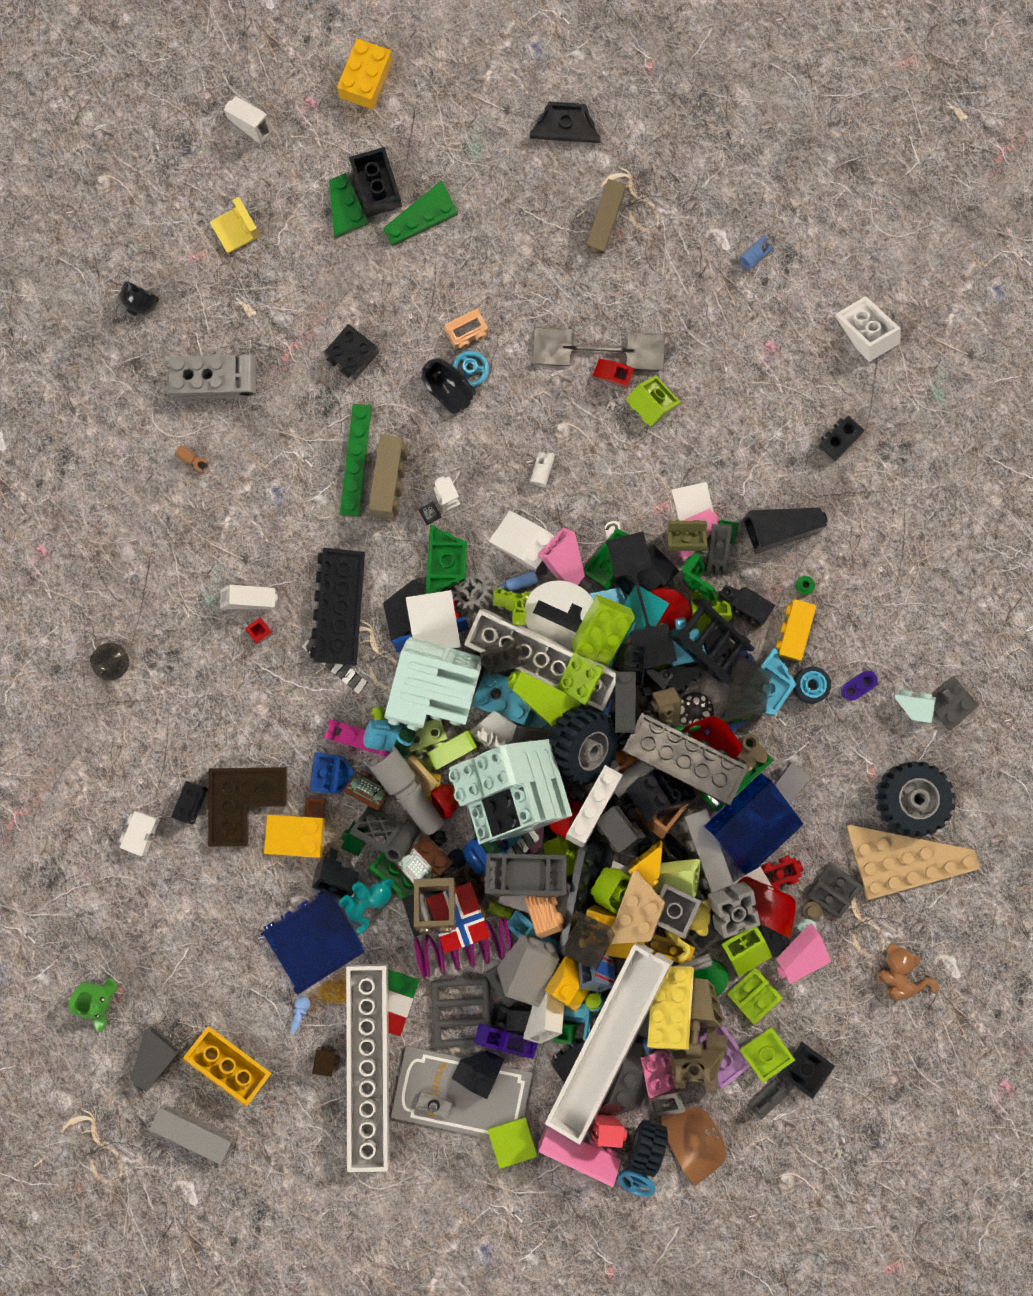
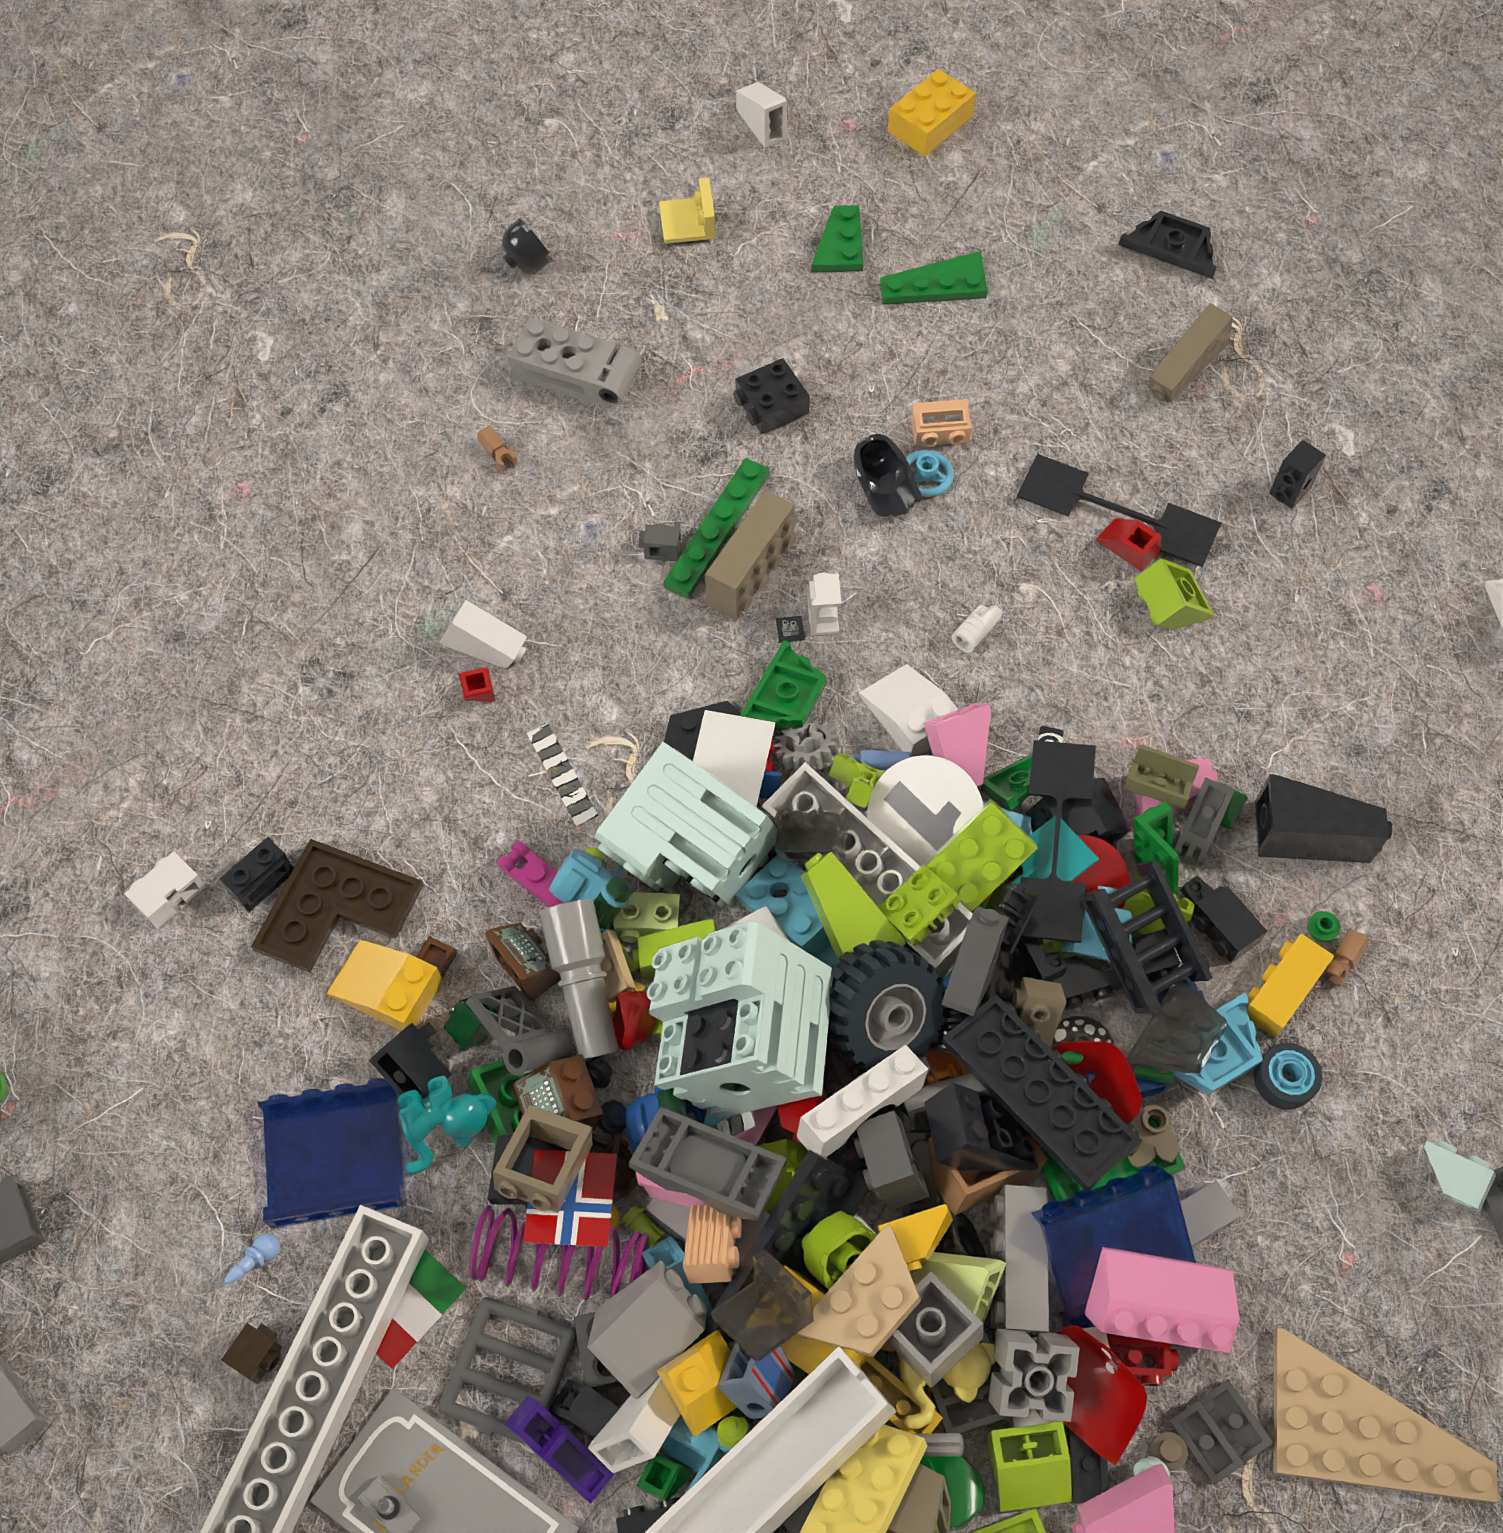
camera: 25 degrees right, 20 degrees down
clear smoke dish [90,642,129,680] -> none
yellow brick [183,1026,271,1108] -> none
blue slope [309,752,353,794] -> none
black bracket [310,548,365,666] -> none
clear yellow brick [319,981,346,1003] -> none
black brick [349,147,402,217] -> none
black slope [452,1050,504,1099] -> none
white sticker [672,482,714,521] -> none
medium blue hinge [739,235,774,270] -> none
black brick [819,415,865,462] -> none
dark purple plate [841,671,878,701] -> none
black wheel [875,761,956,836] -> none
none -> dark grey brick [639,522,681,561]
none -> bright pink slope [1085,1247,1239,1353]
none -> black brick [1269,440,1326,509]
none -> medium nougat bar [1327,931,1368,986]

